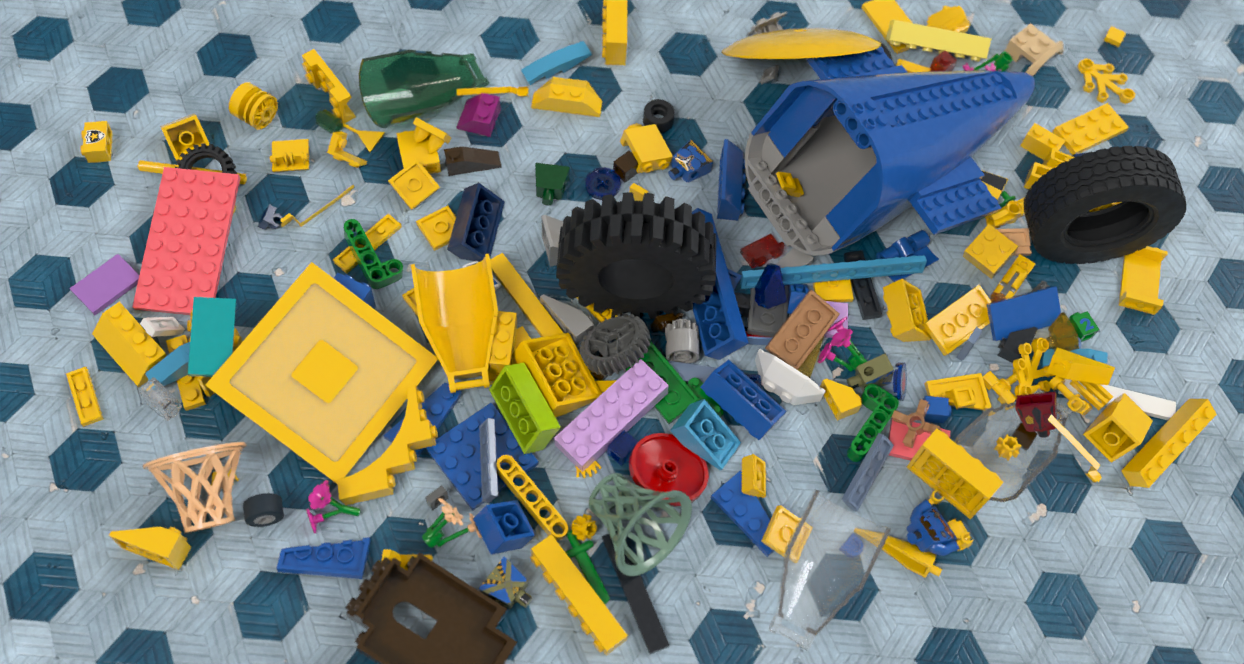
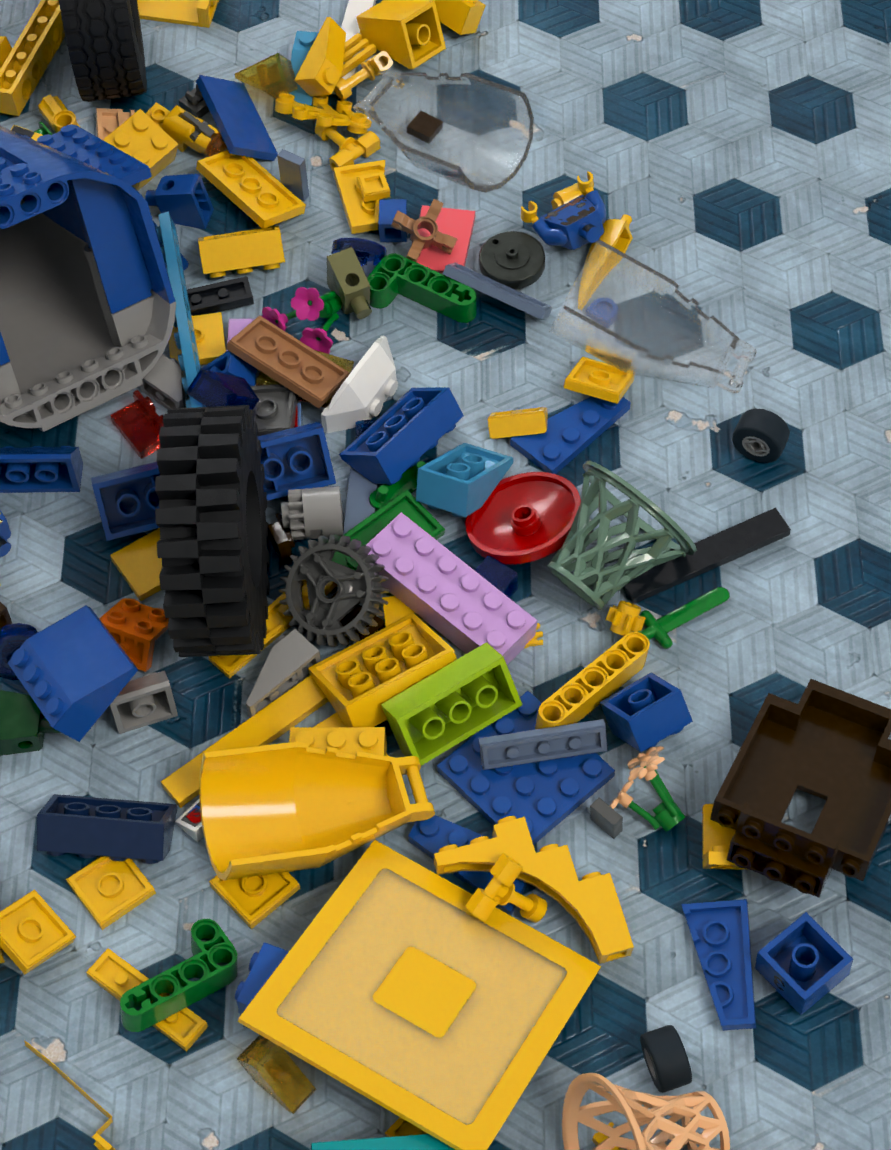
camera: 85 degrees left, 5 degrees down
dark pink plant [306,480,360,534] -> none
torso [479,557,533,609] -> none
yellow brick [530,534,628,656] -> none
yellow tile [629,183,648,201] -> none
yellow slope [776,172,804,197] -> none
yellow slope [820,379,862,421] -> none
yellow slope [907,428,1004,520] -> none
yellow gear [994,434,1021,461] -> none
black slope [997,327,1038,363] -> none
dark red torso [1015,392,1057,438] -> none
yellow piece [1048,415,1102,483] -> none
green brick [1065,311,1100,342] -> none
none -> blue slope [8,605,138,742]
none -> blue torso [145,174,214,229]
none -> yellow bar [465,853,547,923]
none -> pearl dark grey wheel [479,231,545,289]
none -> black wheel [732,408,790,463]
none -> blue brick [755,912,853,1015]

